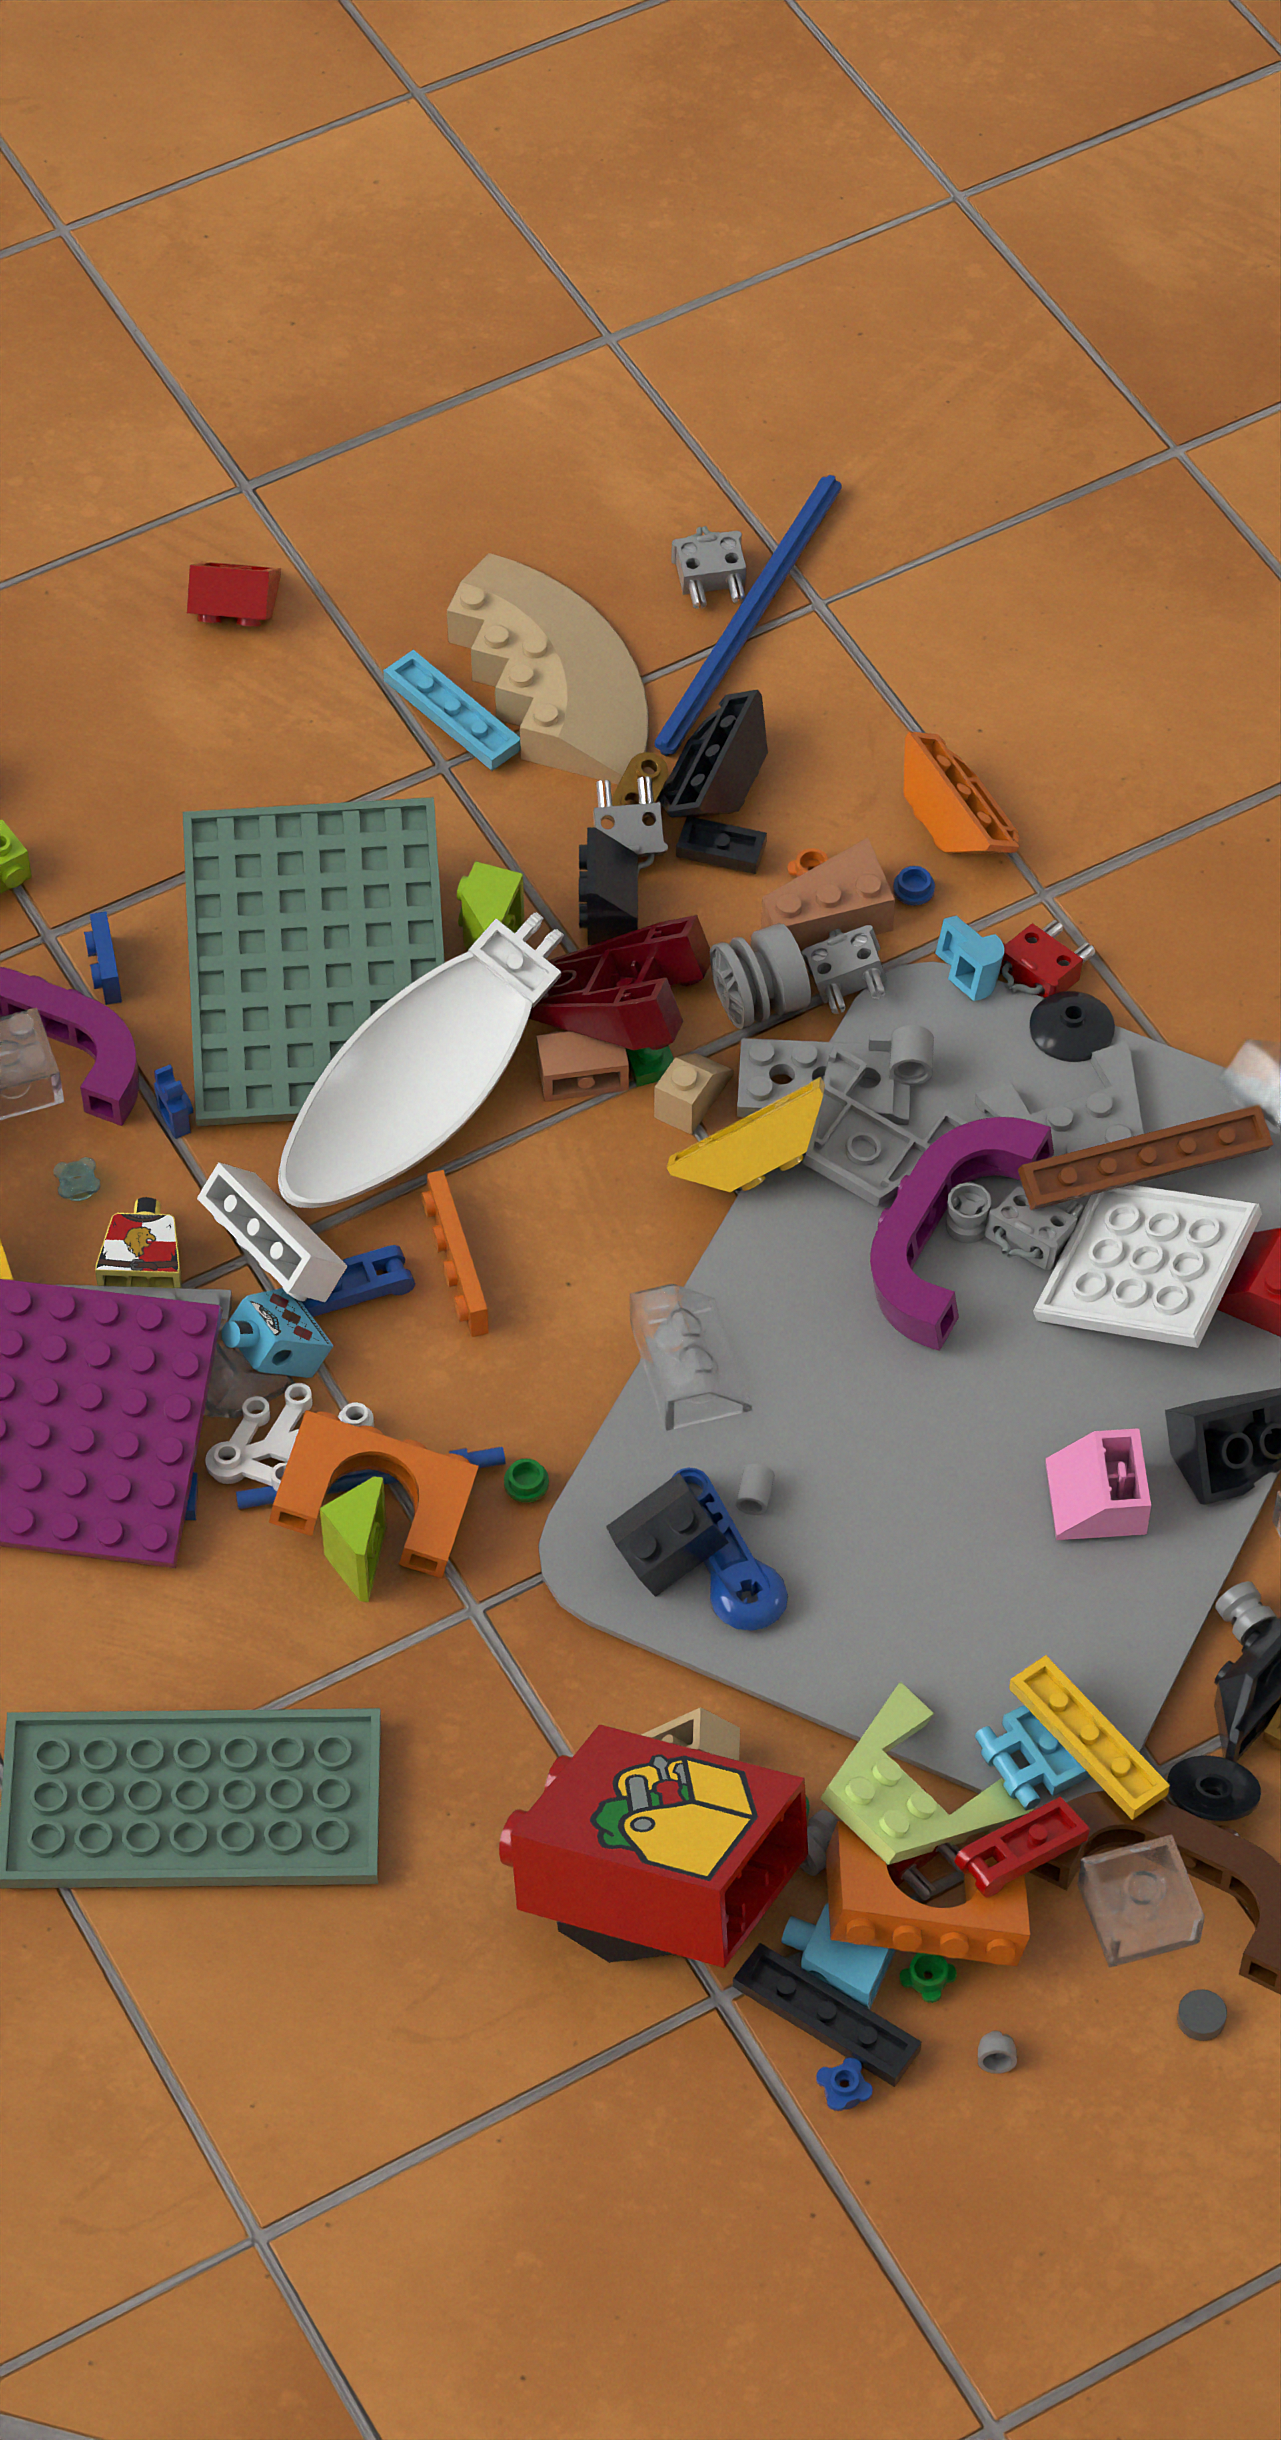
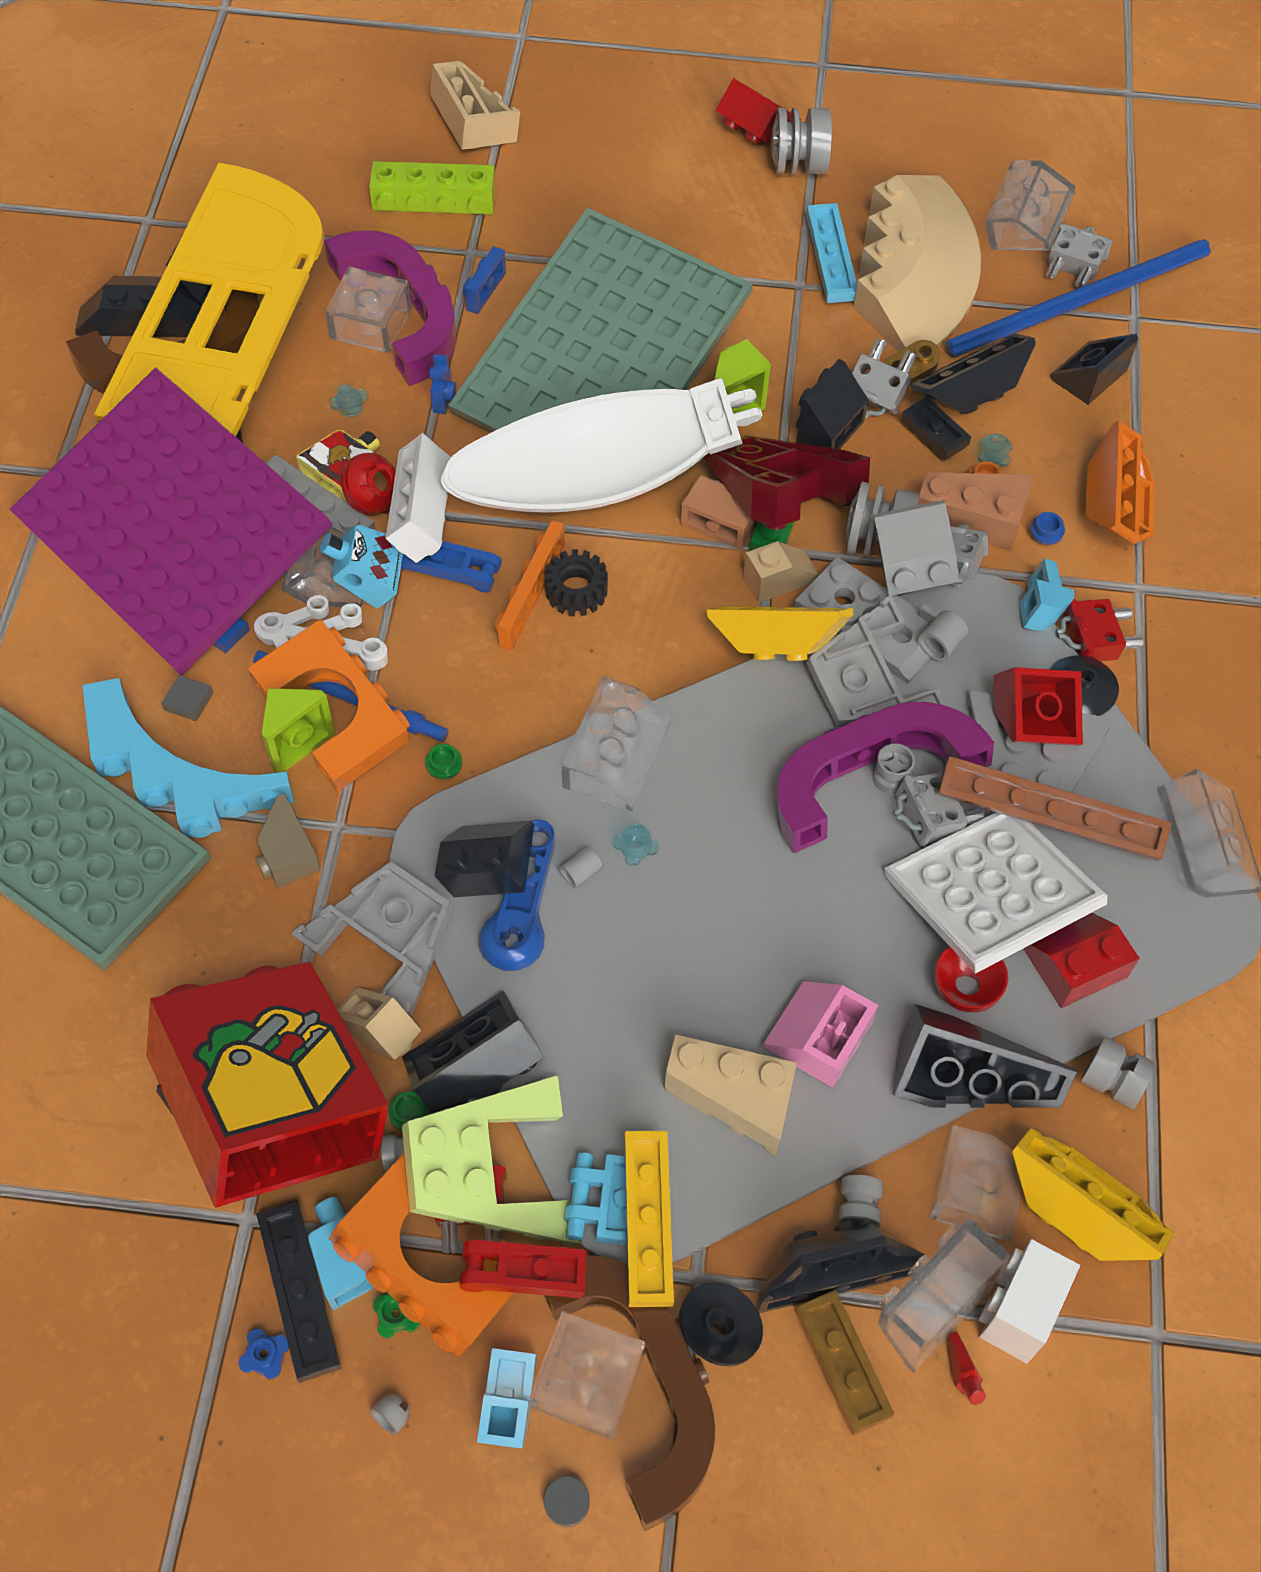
camera: 35 degrees right, 5 degrees up
none -> medium azure arch [82,678,295,838]
none -> dark grey tile [161,675,213,721]
none -> dark tan slope [255,793,320,889]
none -> light grey wing [291,861,454,1017]
none -> red piece [341,453,396,516]
none -> black slope [402,990,544,1114]
none -> medium azure brick [477,1348,537,1449]
none -> black tyre [545,549,608,617]
none -> clear light blue plate [613,824,659,866]
none -> tan wedge [665,1034,797,1156]
none -> light grey wheel [771,108,832,174]
none -> light grey slope [874,500,960,596]
none -> red piece [934,947,1009,1013]
none -> clear light blue plate [978,434,1013,467]
none -> clear slope [985,159,1076,250]
none -> red slope [993,667,1083,746]
none -> black slope [1050,333,1139,405]

